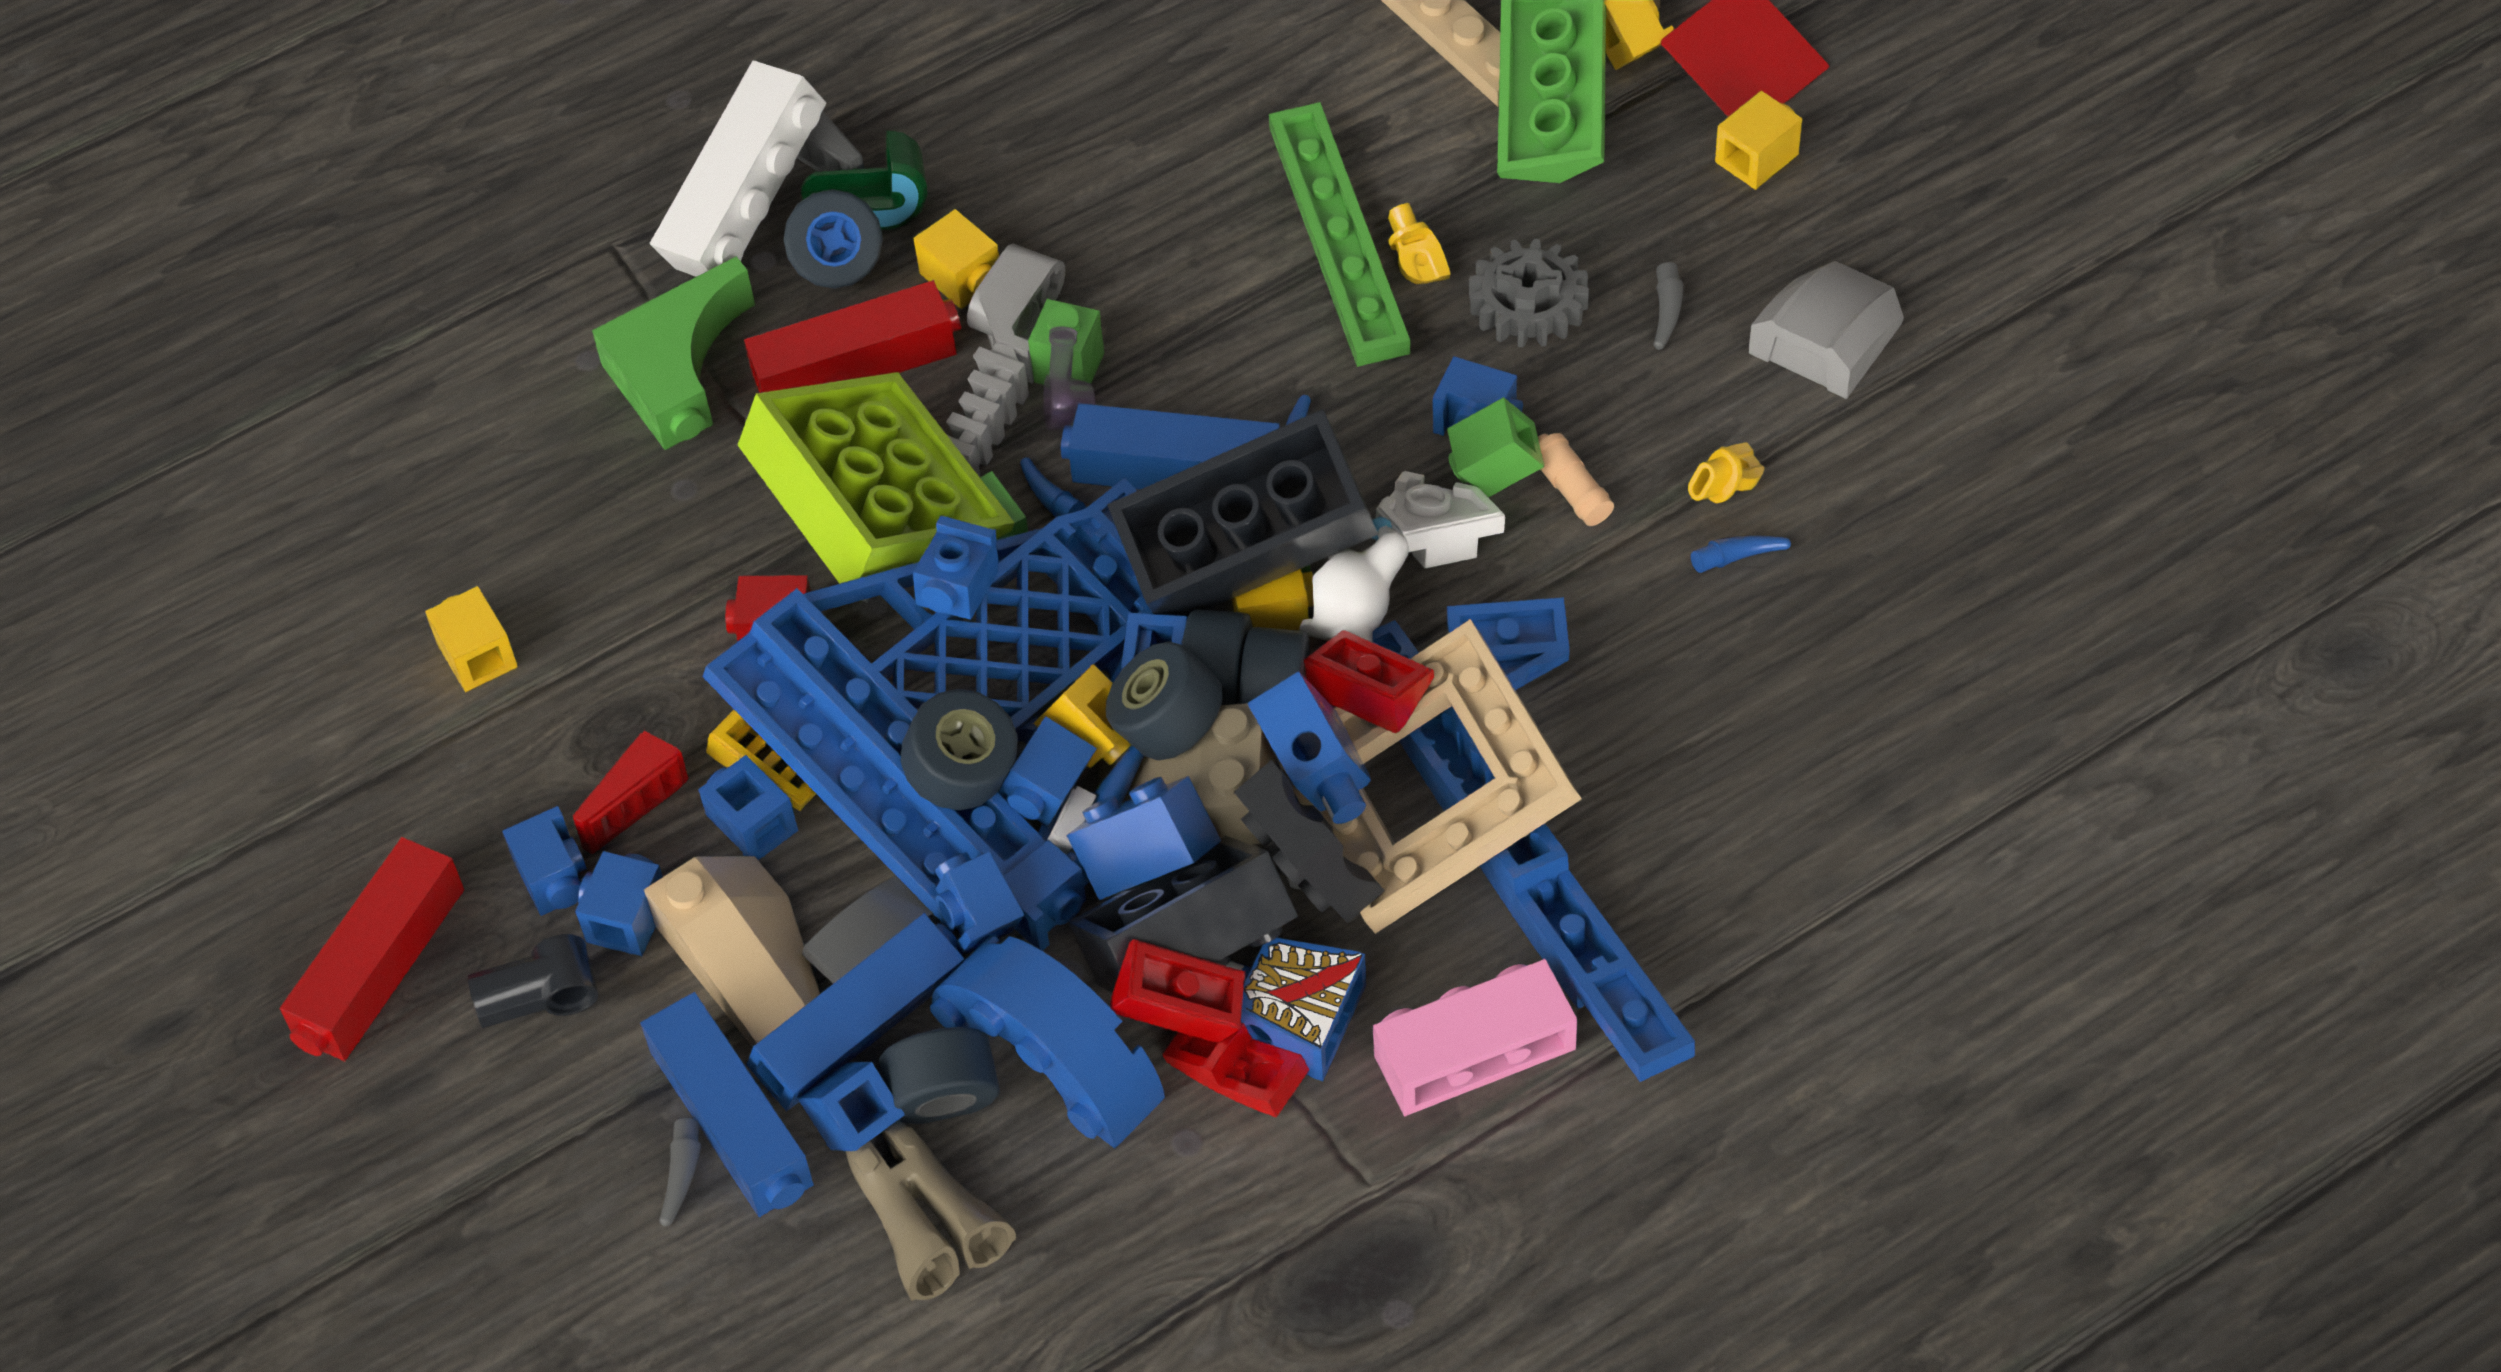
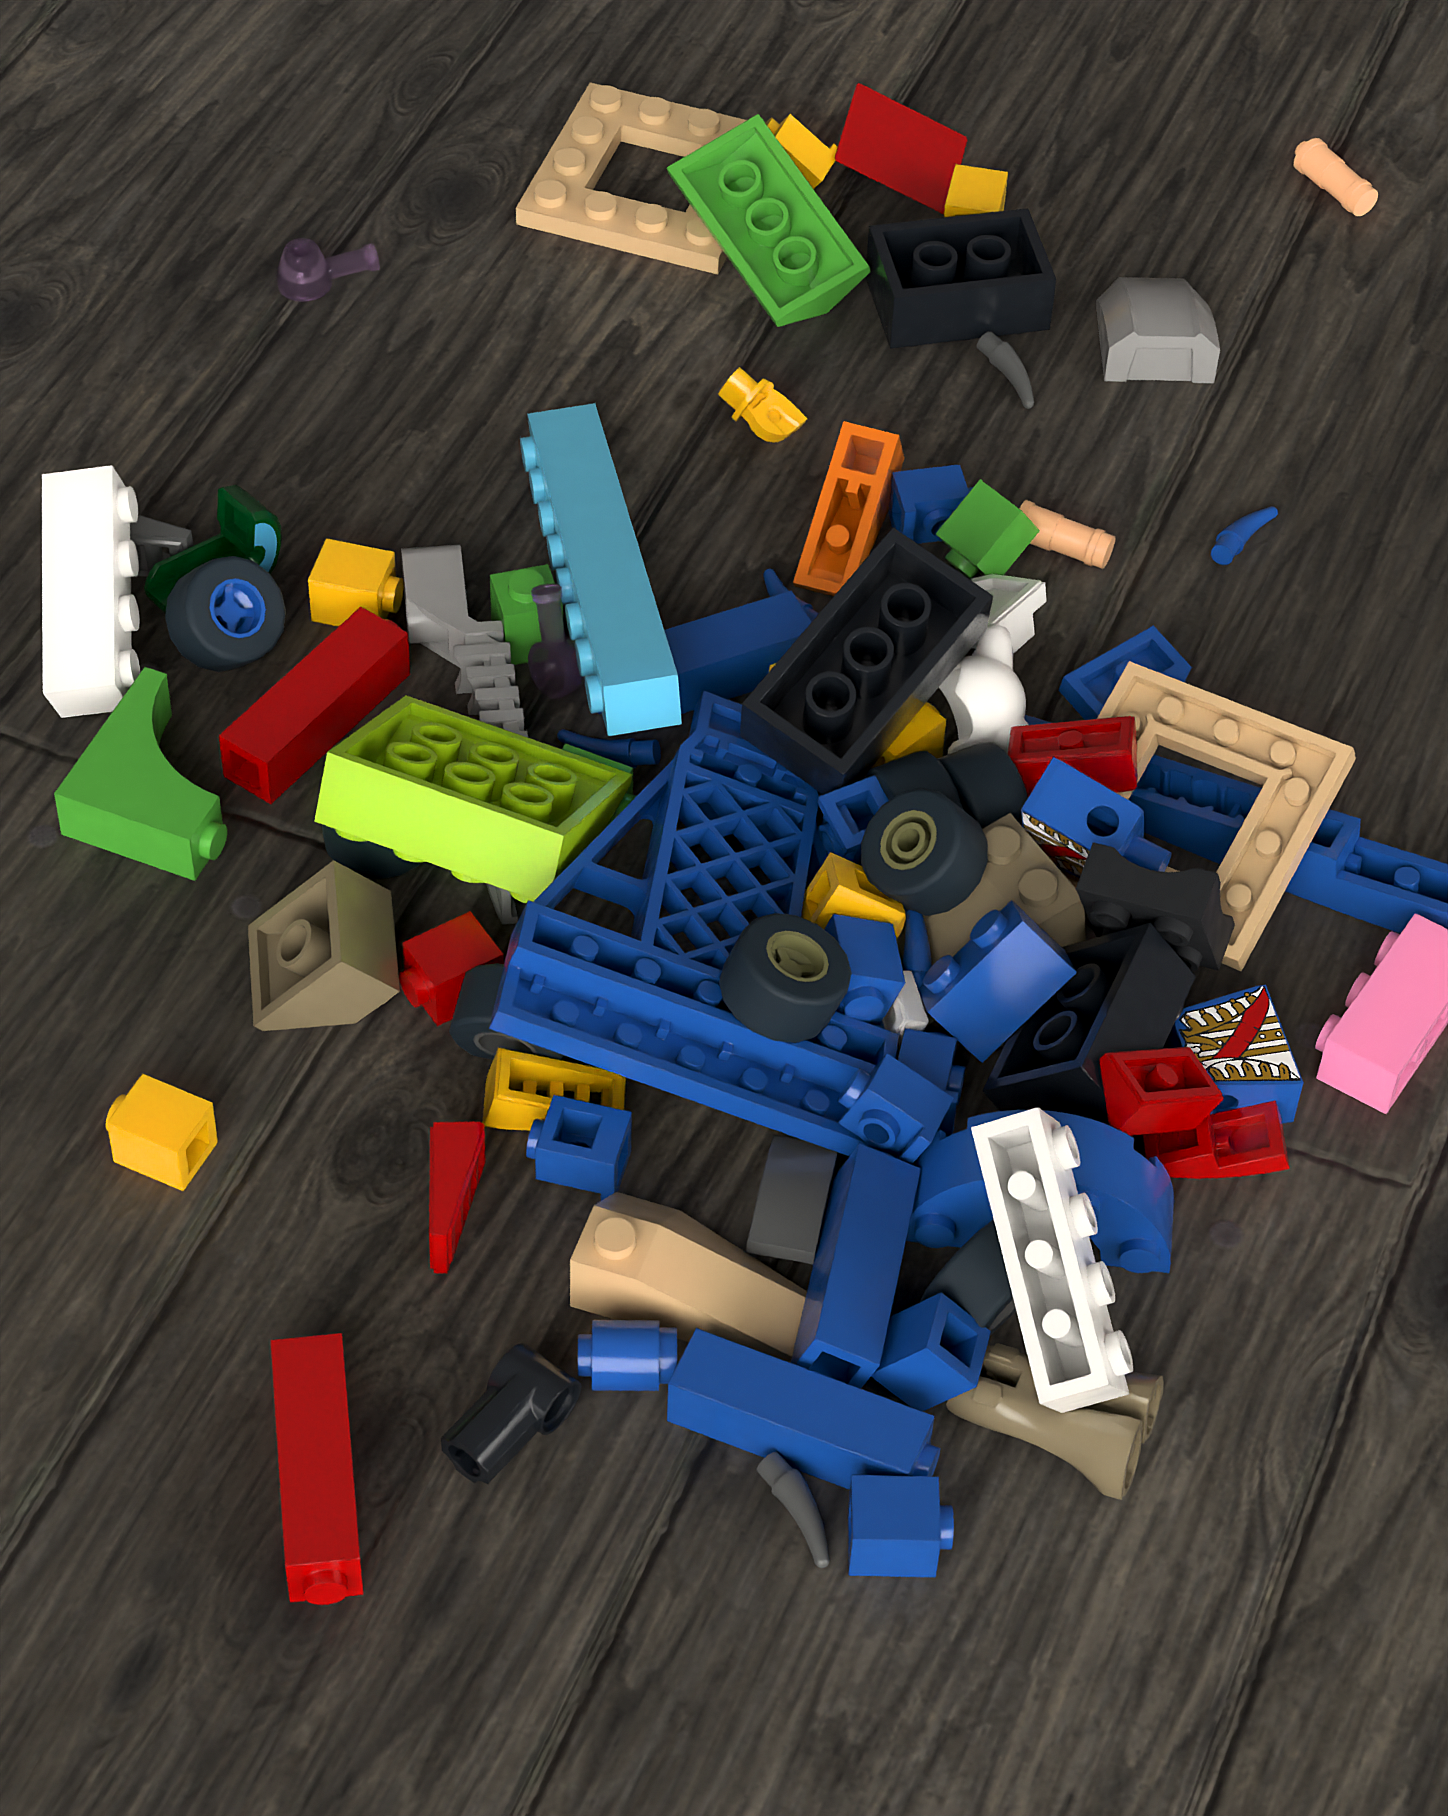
camera: 40 degrees left, 5 degrees down
blue brick [502,806,587,916] -> none
blue brick [575,851,663,956] -> none
blue brick [913,516,999,620] -> none
bright green plate [1269,102,1410,367] -> none
dark grey gear [1469,239,1589,348] -> none
yellow piece [1688,442,1764,504] -> none
none -> dark tan slope [248,860,400,1031]
none -> medium azure brick [520,403,682,736]
none -> blue brick [578,1320,677,1391]
none -> orange slope [793,421,904,596]
none -> blue brick [847,1475,954,1577]
none -> black brick [865,208,1056,349]
none -> white brick [971,1107,1133,1413]
none -> light nougat piece [1294,138,1378,216]

